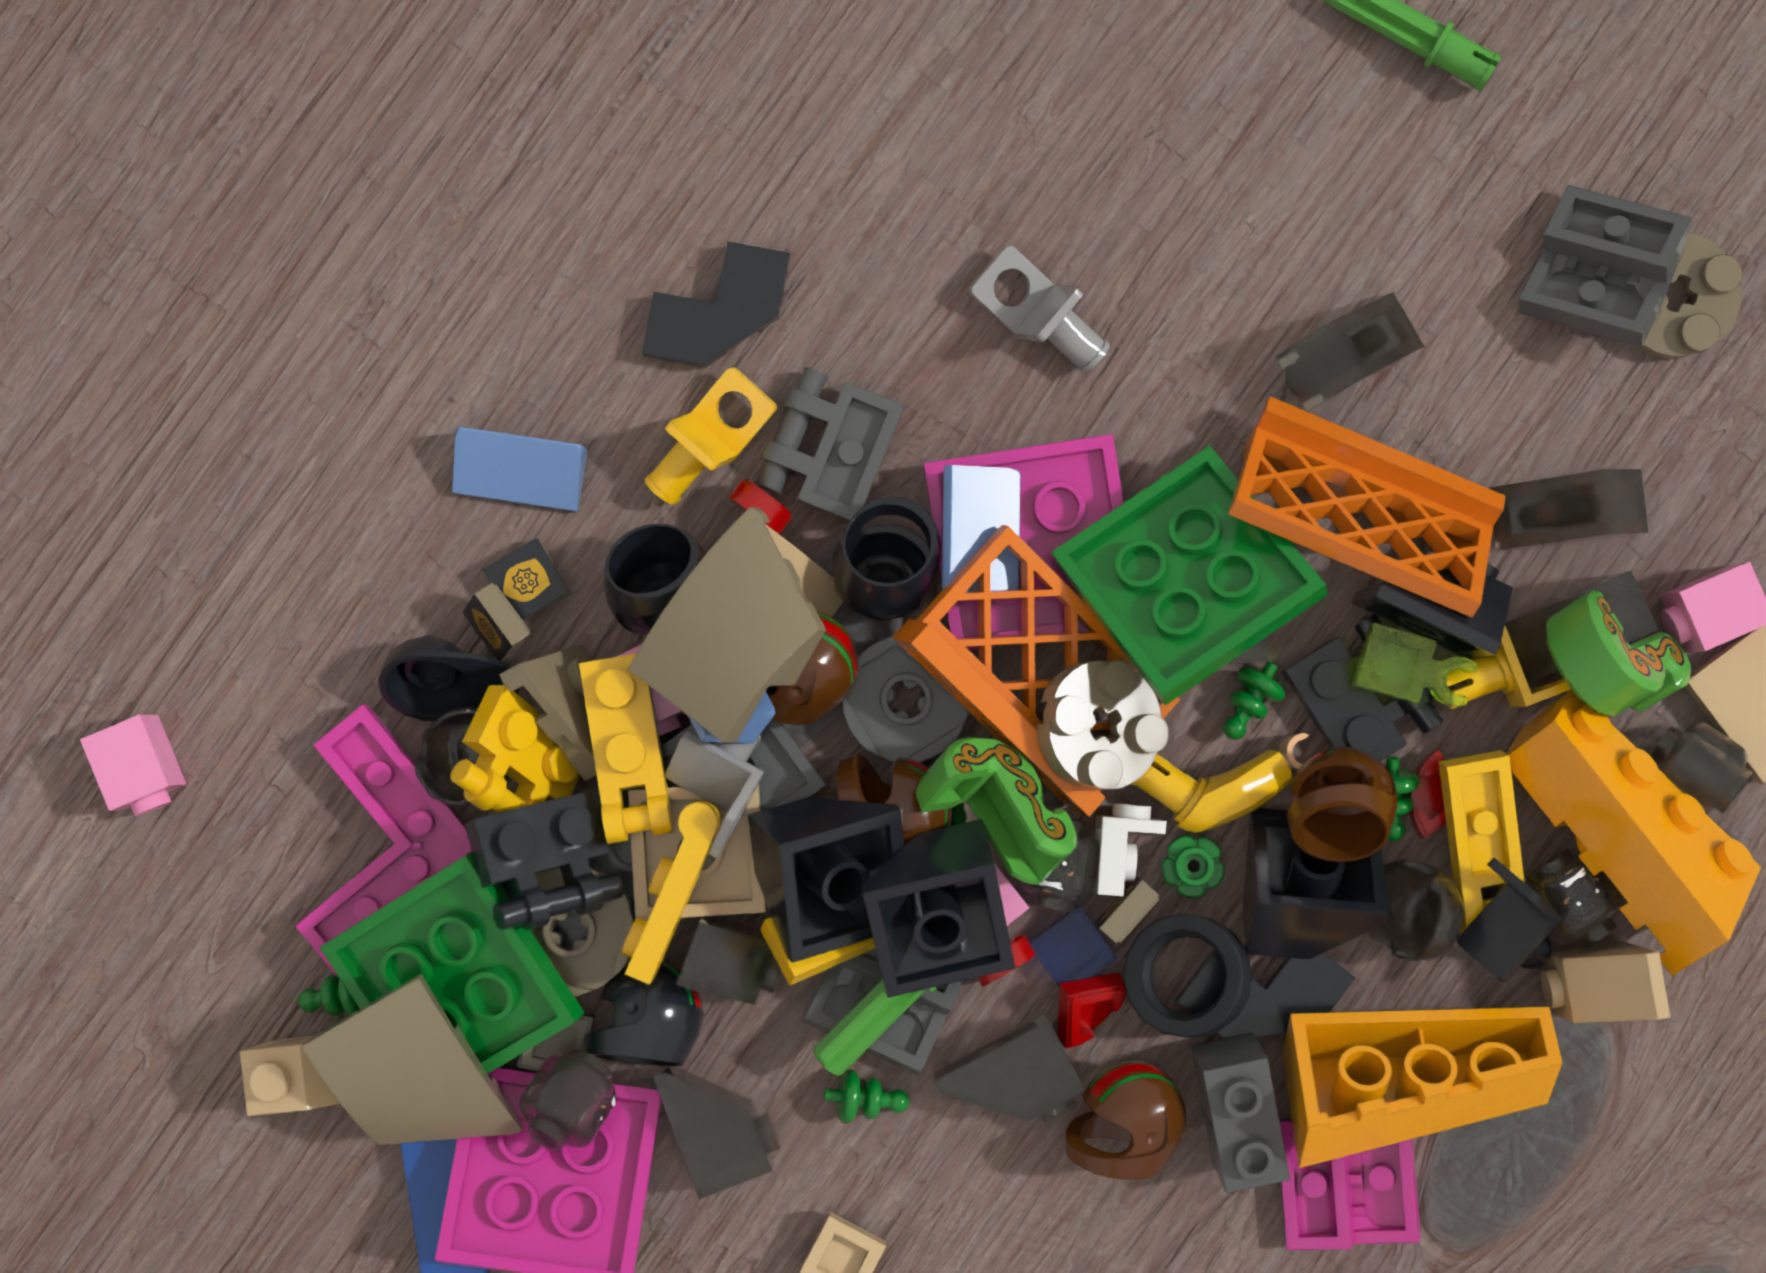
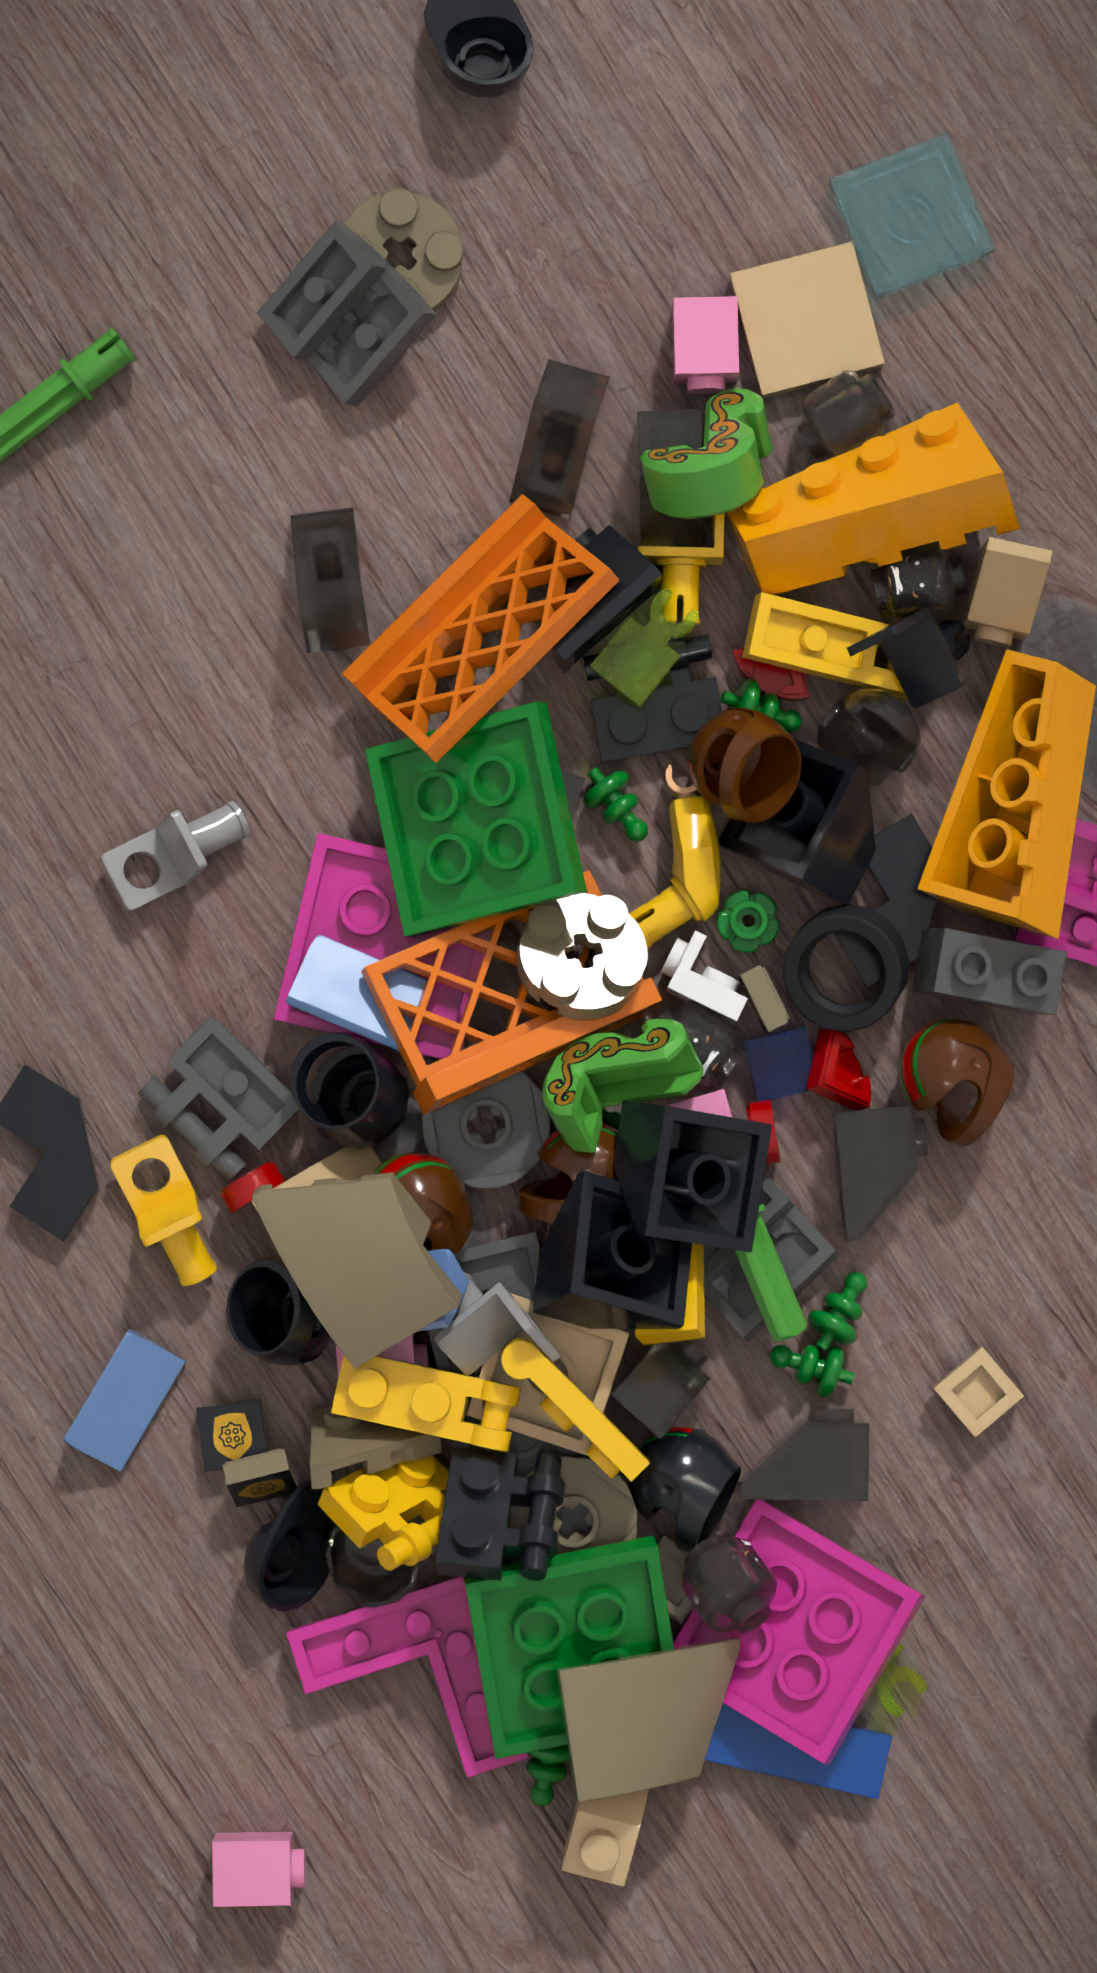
camera: 65 degrees left, 0 degrees up
none -> green hair [769,1344,854,1398]

